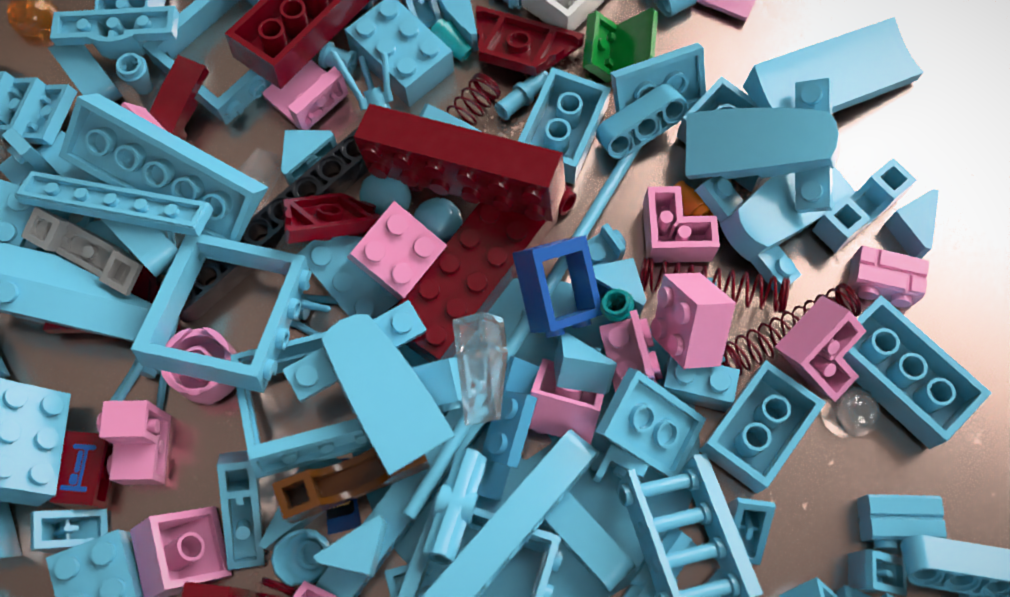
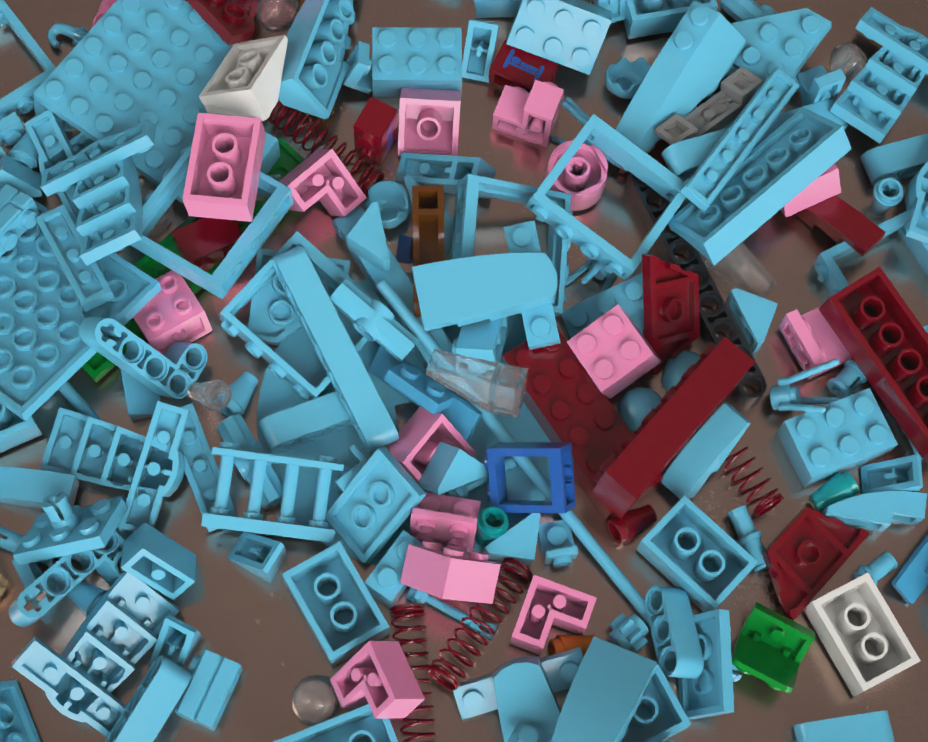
camera: 105 degrees right, 0 degrees up
none -> medium azure hair [604,57,651,99]
none -> medium azure gear [608,612,649,653]

